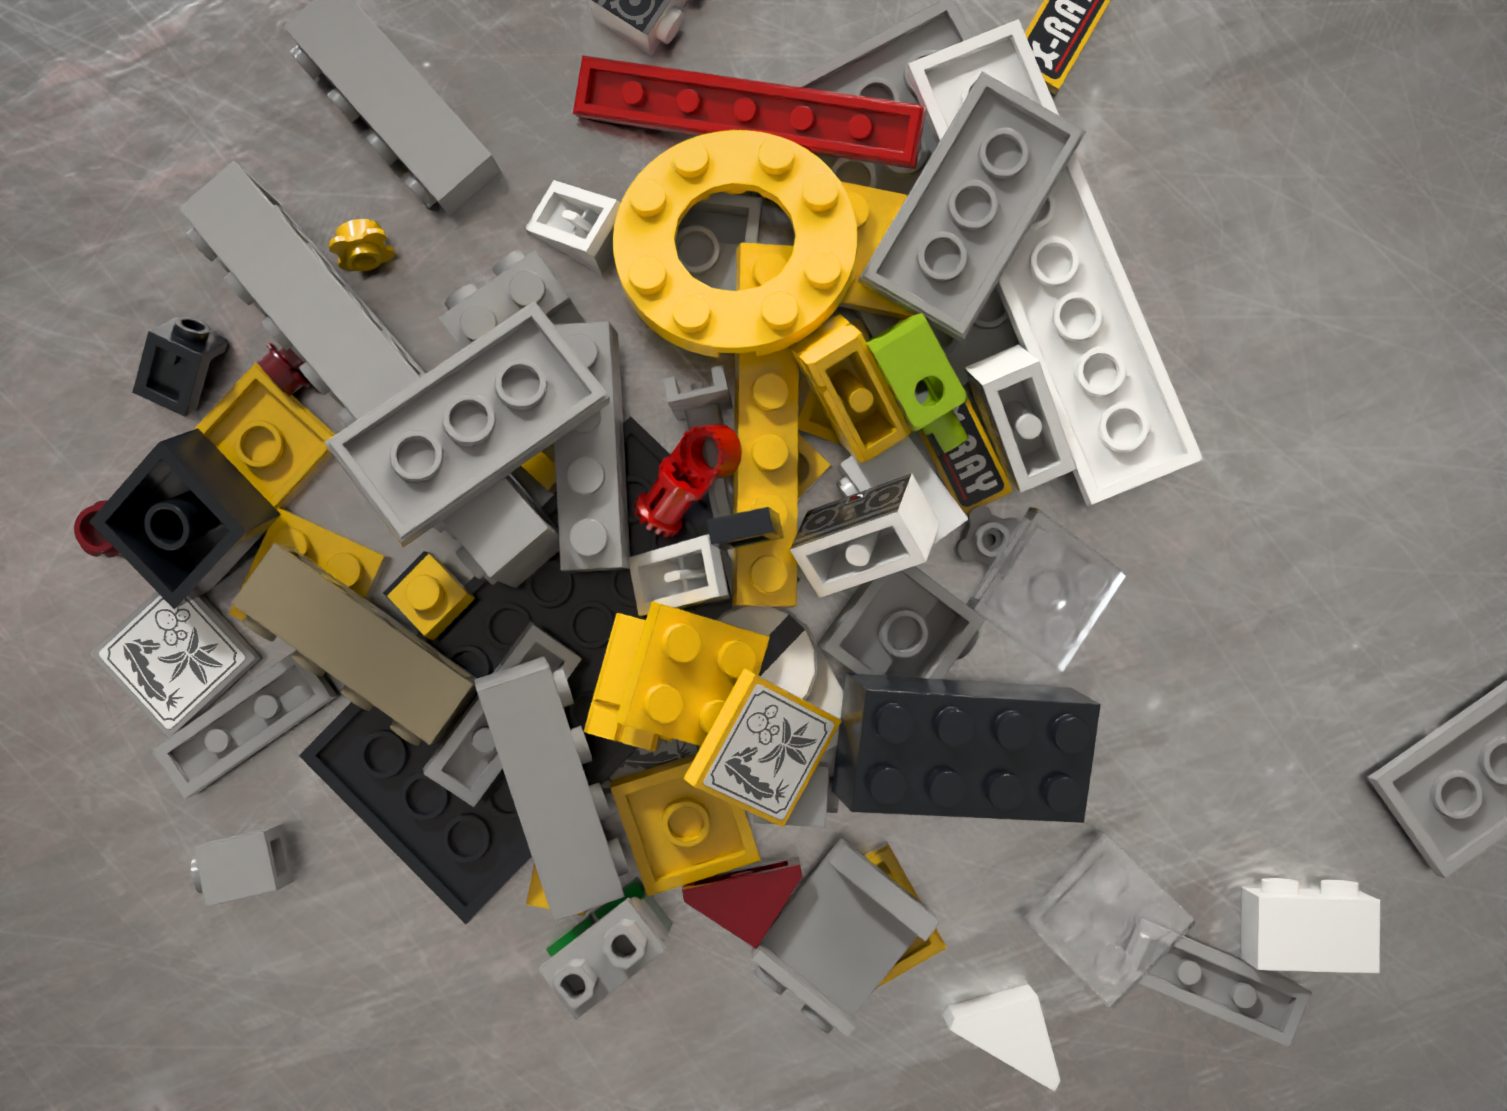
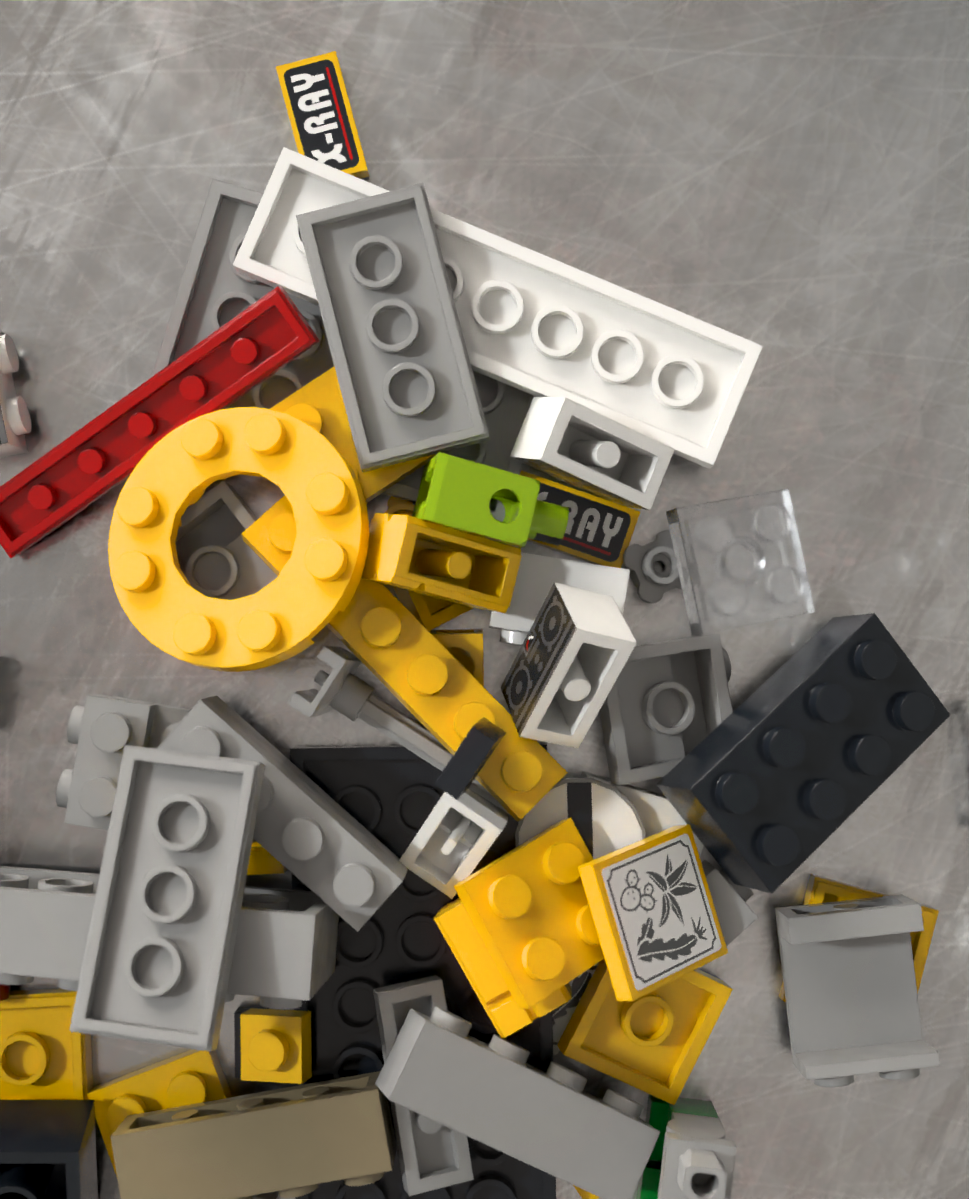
camera: 50 degrees left, 0 degrees up
white slope [525,180,621,276] -> none
red connector [633,424,742,537] -> none
dark red slope [682,857,803,949] -> none

